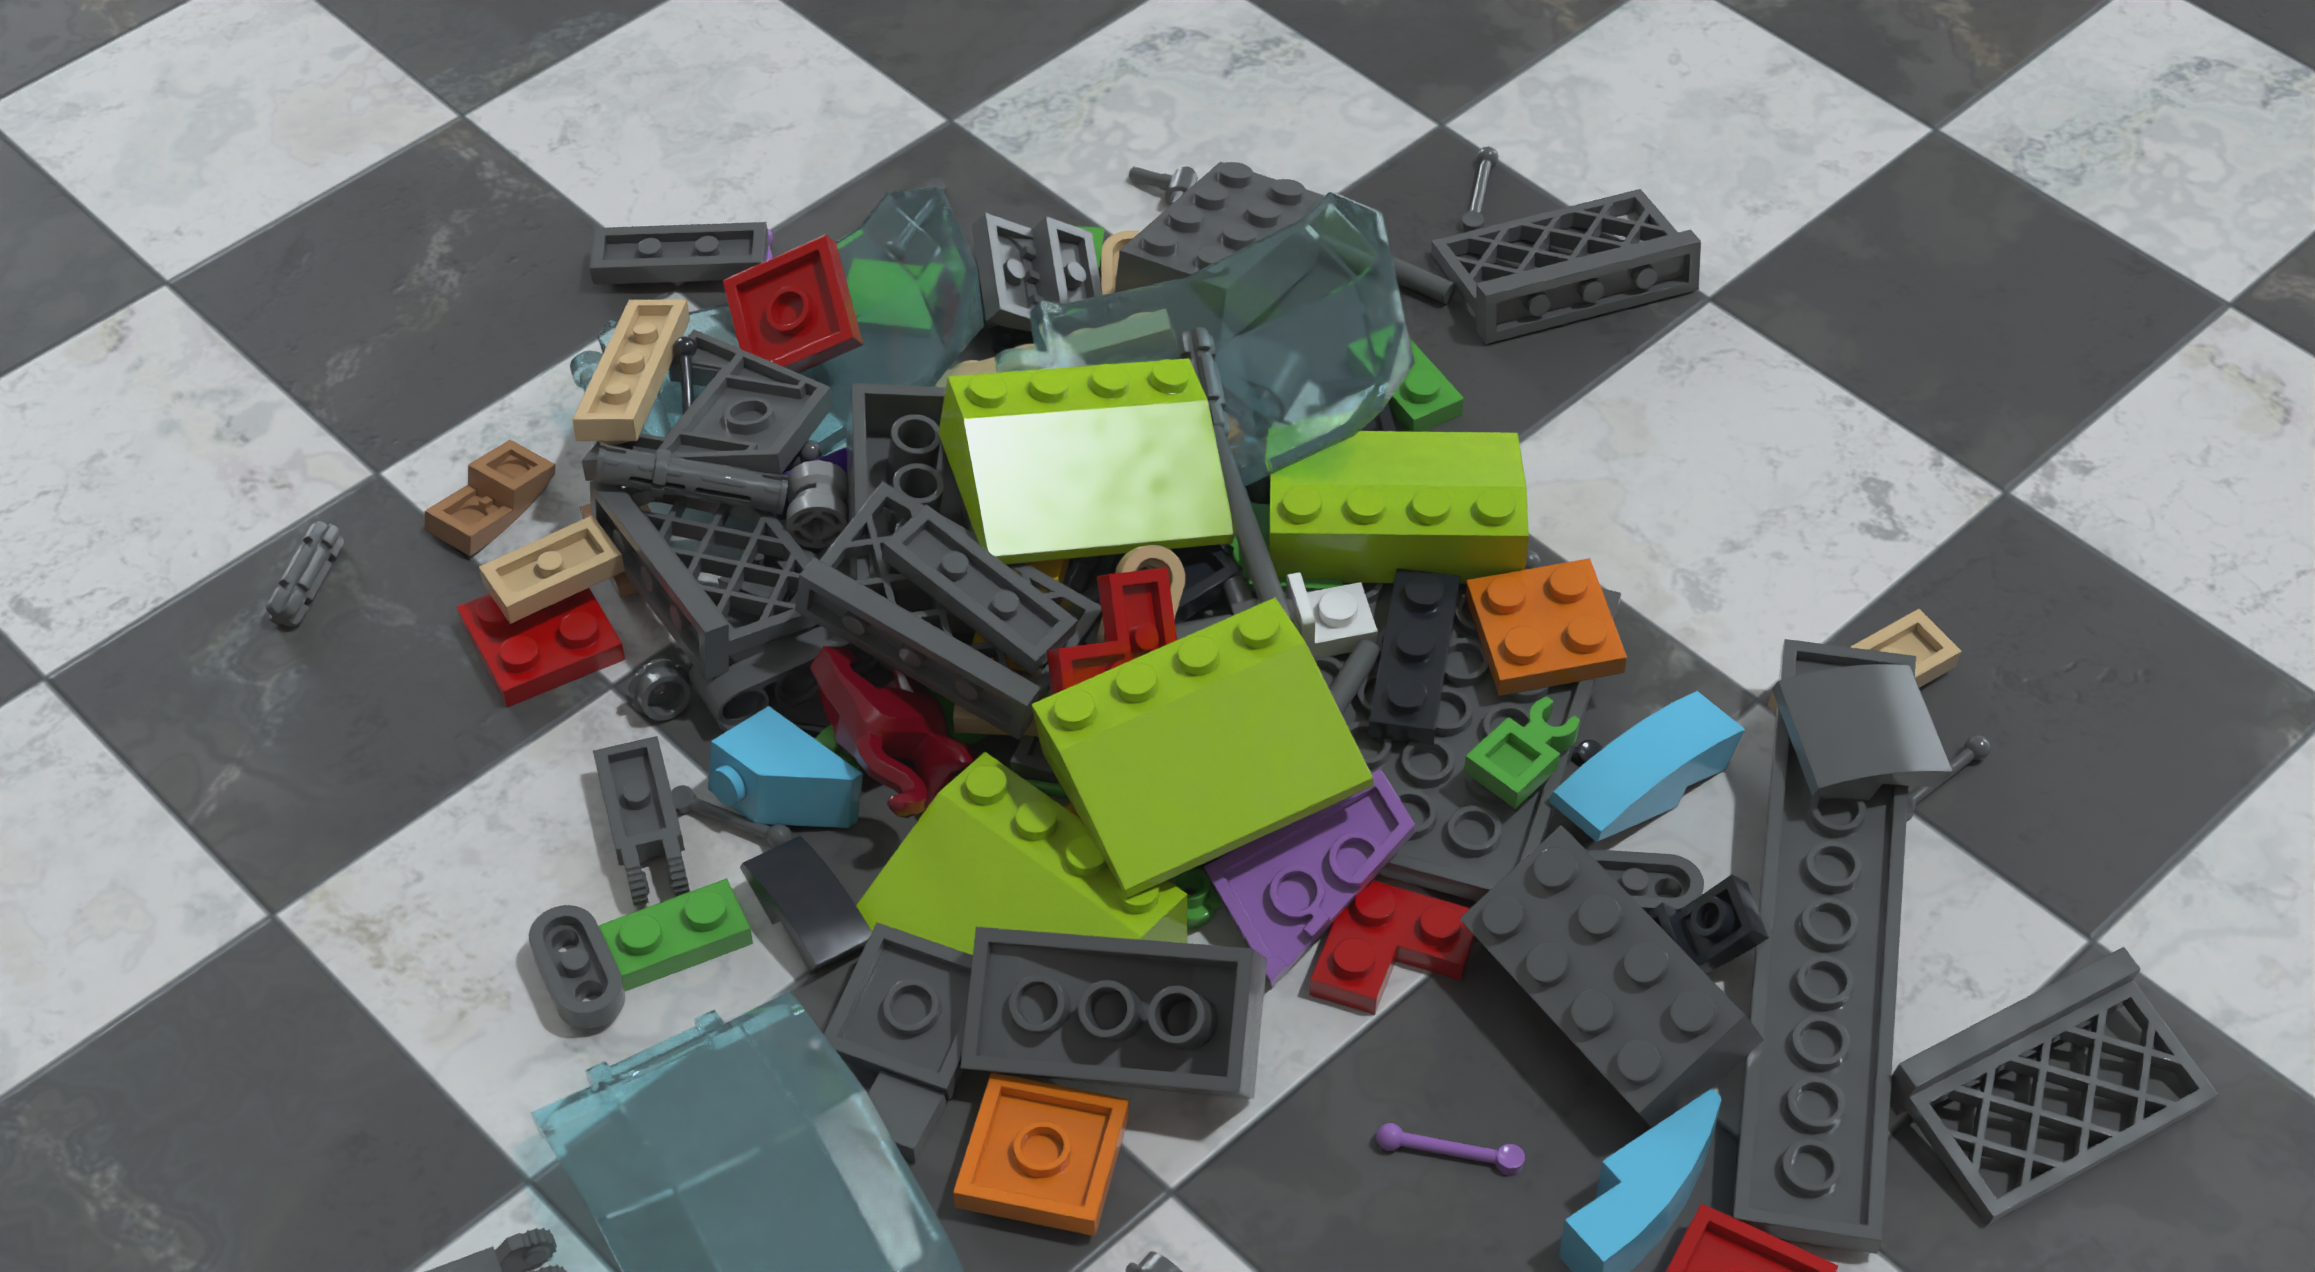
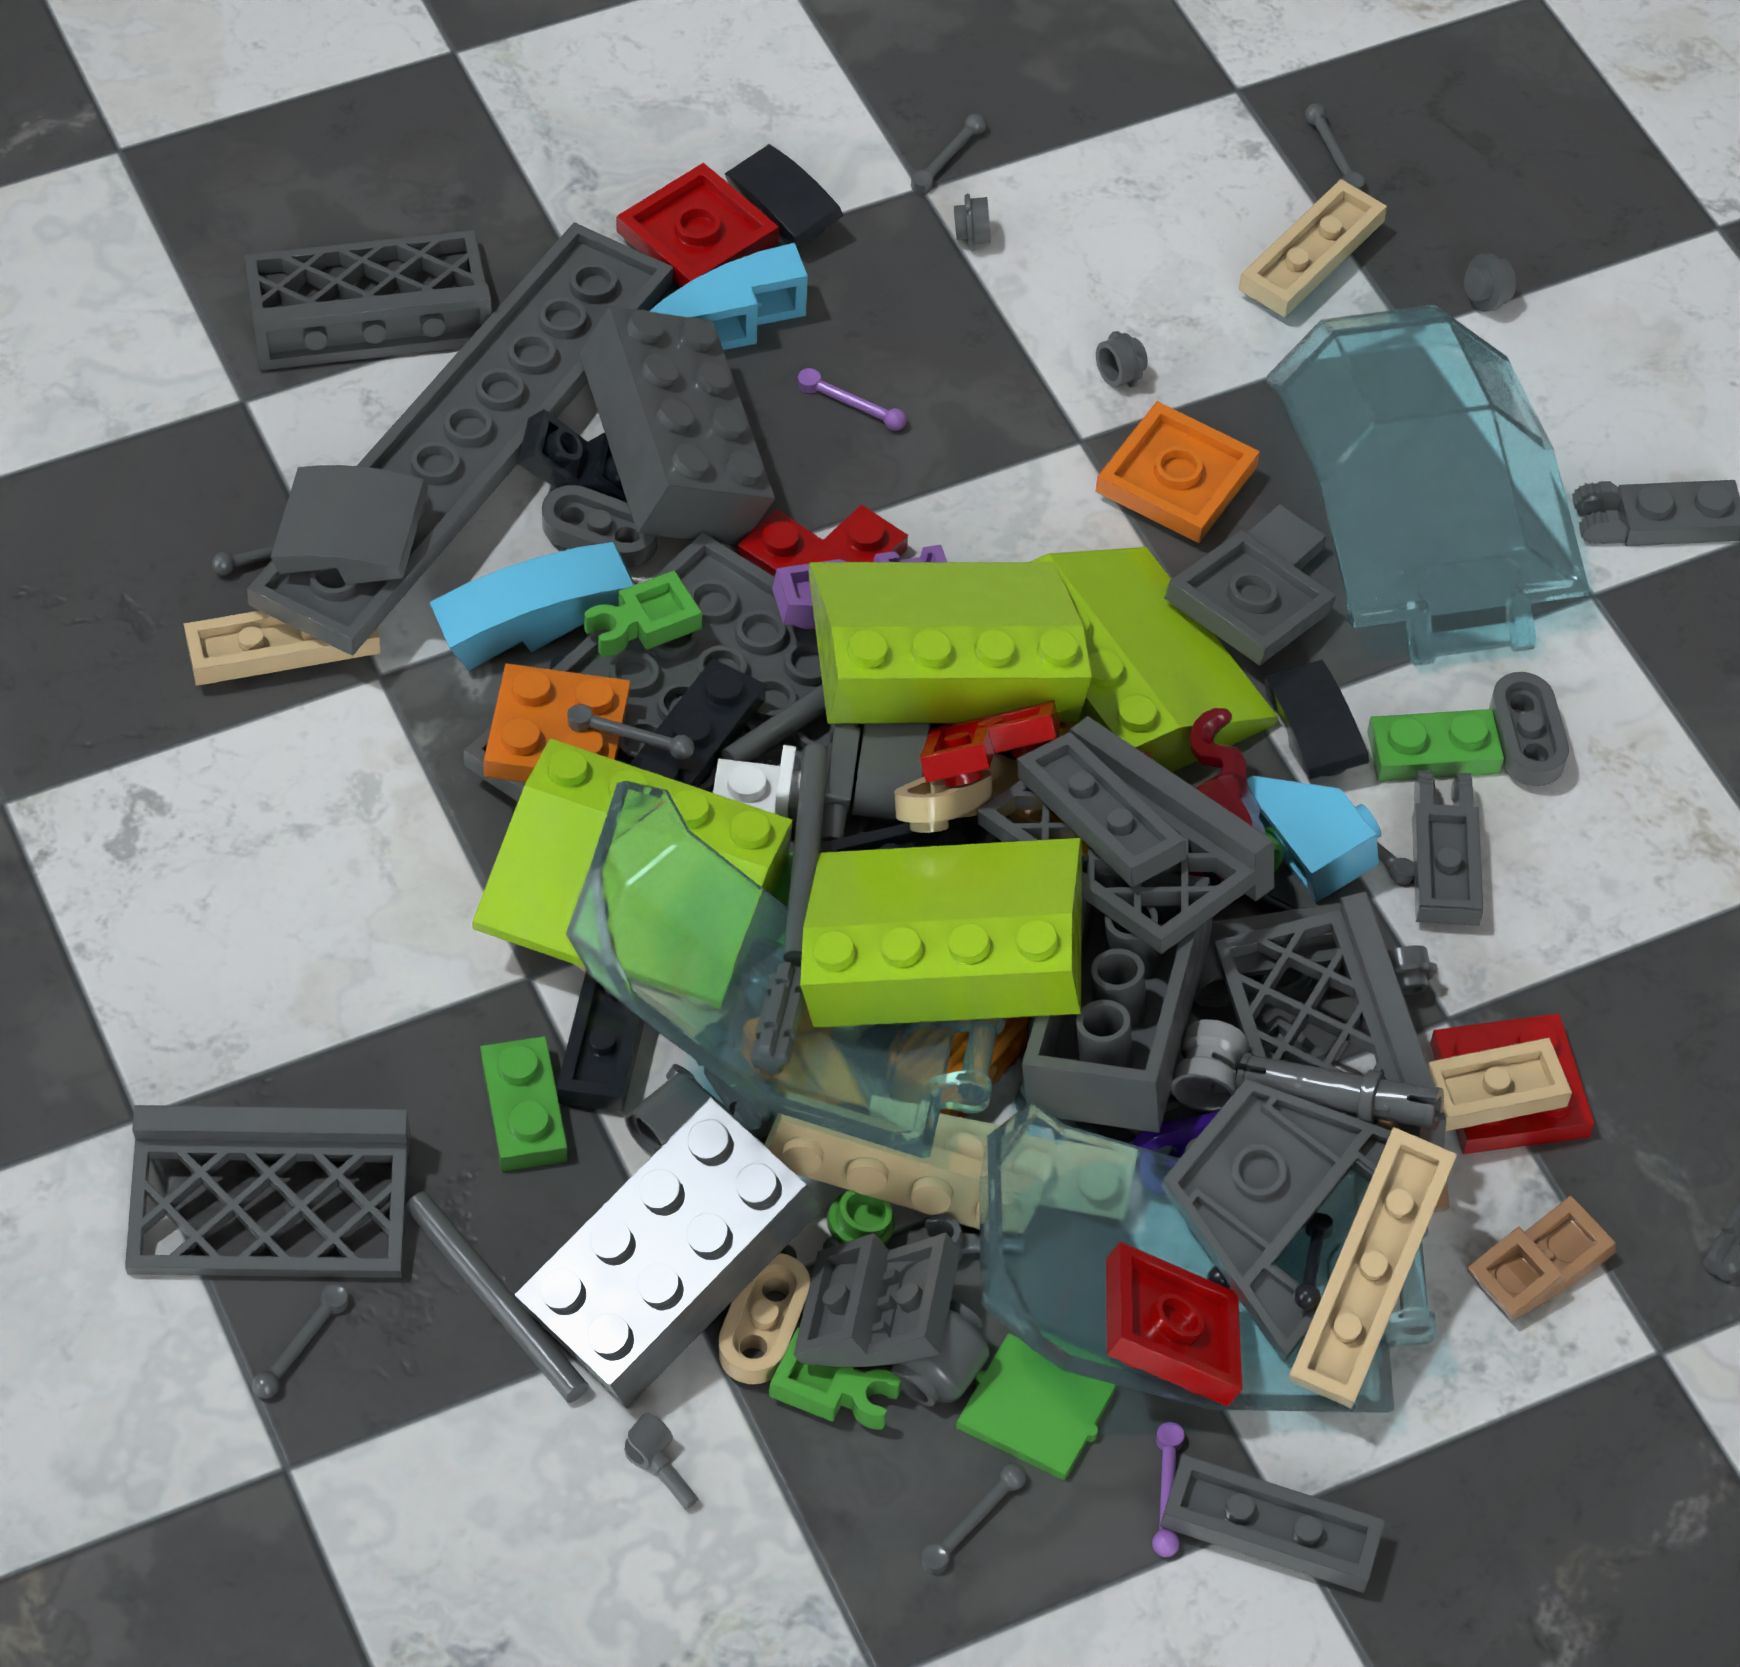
camera: 165 degrees left, 5 degrees up
dark grey slope [960,927,1267,1099] -> none
none -> dark grey hinge [567,704,695,760]

